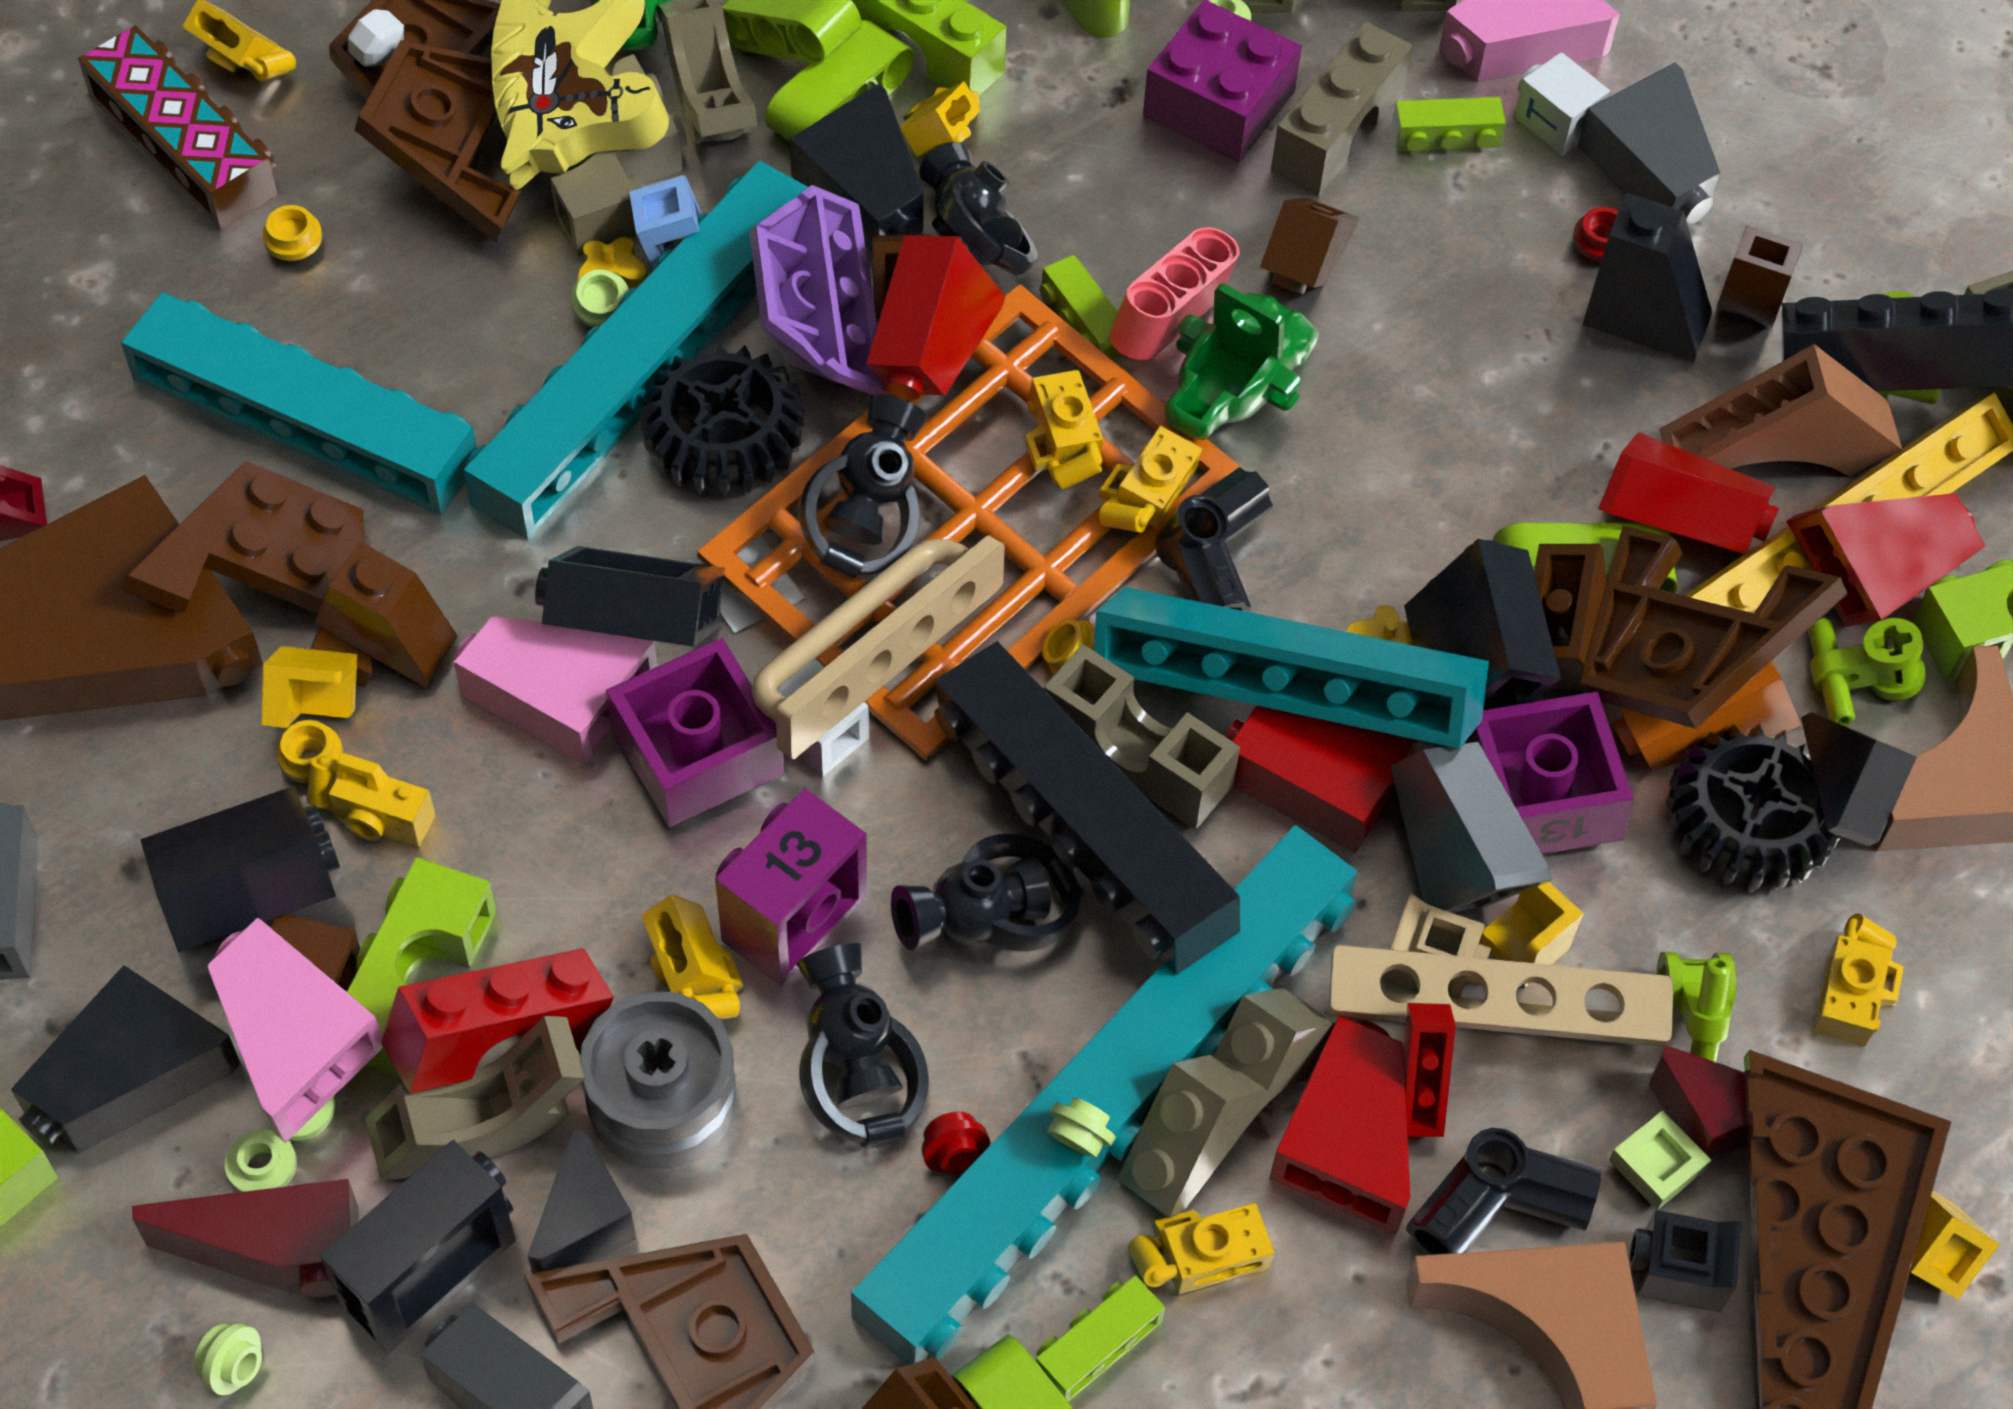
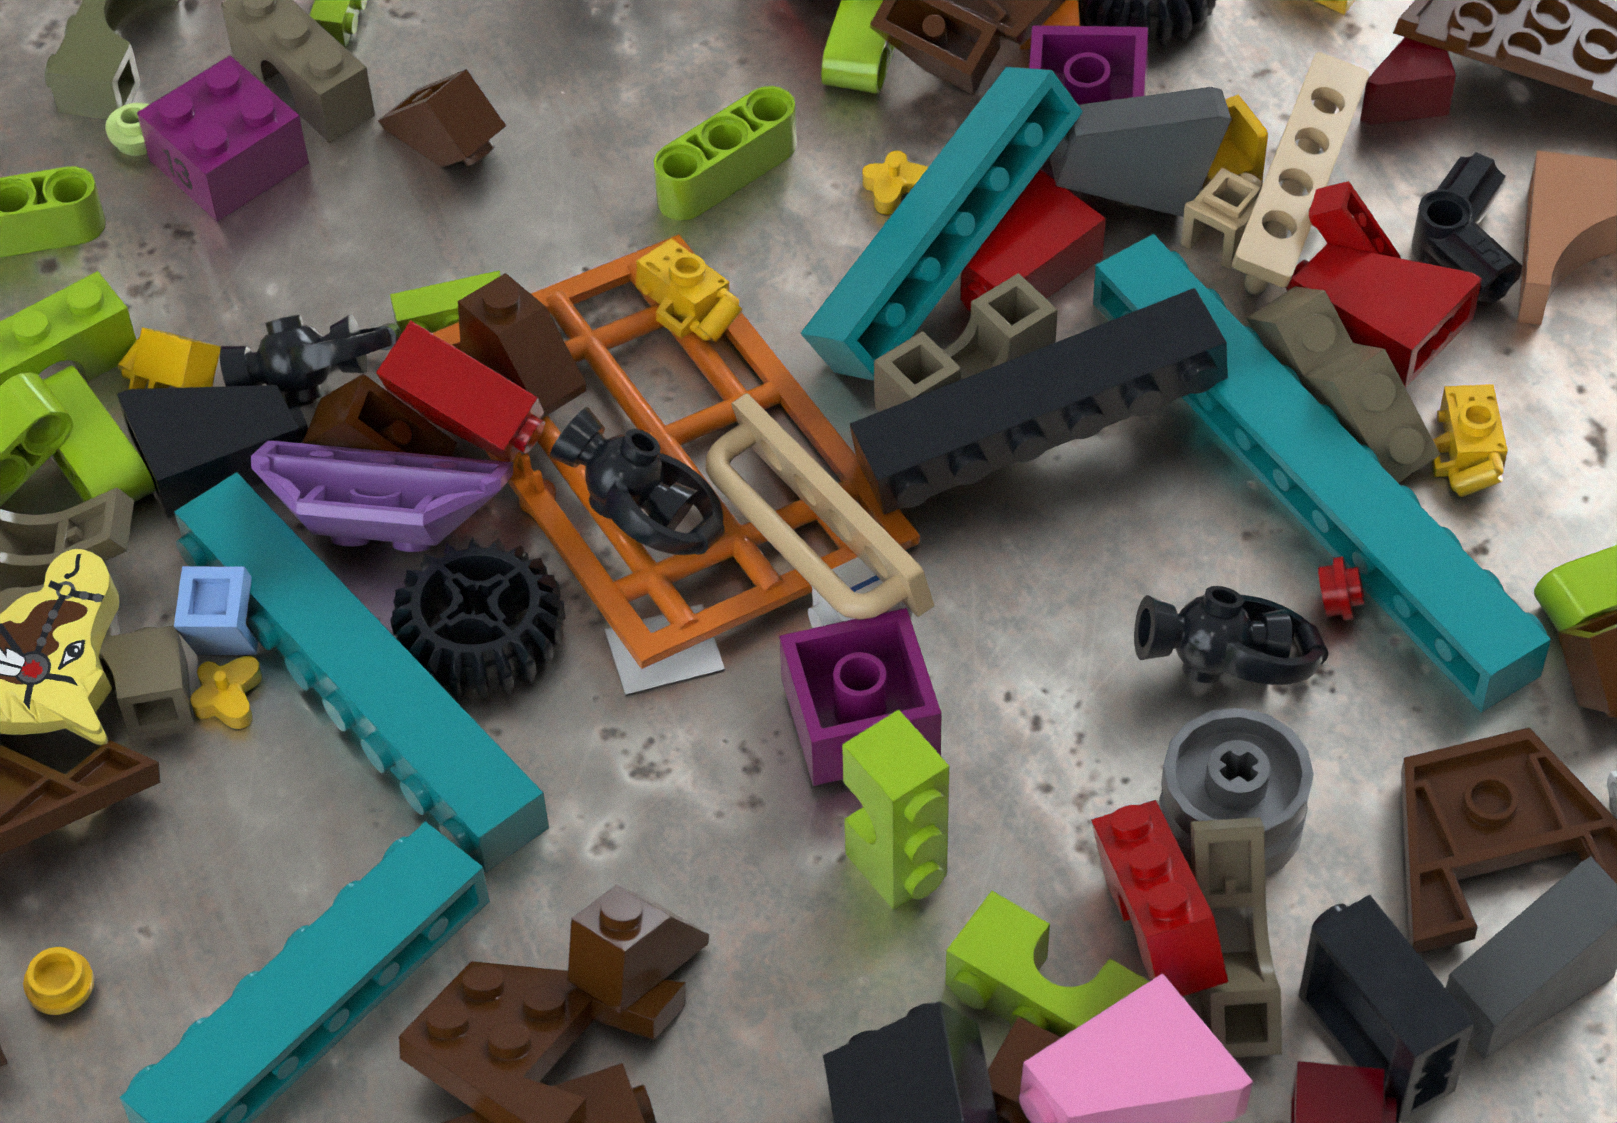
camera: 70 degrees left, 5 degrees down
yellow panel [261,646,357,728] -> none
yellow plate [276,720,343,783] -> none
yellow piece [307,752,436,847] -> none
bright pink slope [454,616,658,766] -> none
black slope [527,1129,636,1273] -> none
black window [535,546,725,647] -> none
yellowish green plate [571,270,629,327] -> none
yellow piece [641,894,744,1020] -> none
magenta brick [715,788,868,987] -> none
black piece [891,834,1085,952] -> none
yellow piece [1025,370,1103,490] -> none
lime piece [1036,1275,1165,1402] -> none
yellow plate [1042,618,1095,675] -> none
yellowish green plate [1047,1097,1116,1159] -> none
coral beam [1110,227,1240,360] -> none
black piece [1155,467,1273,612] -> none
green piece [1165,283,1319,440] -> none
black brick [1404,539,1561,710] -> none
yellowish green plate [1609,1110,1711,1210] -> none
black window [1629,1210,1742,1313] -> none
lime piece [1656,952,1736,1062] -> none
none -> reddish brown slope [458,273,586,419]
none -> lime beam [653,86,797,221]
none -> lime arch [842,710,949,910]

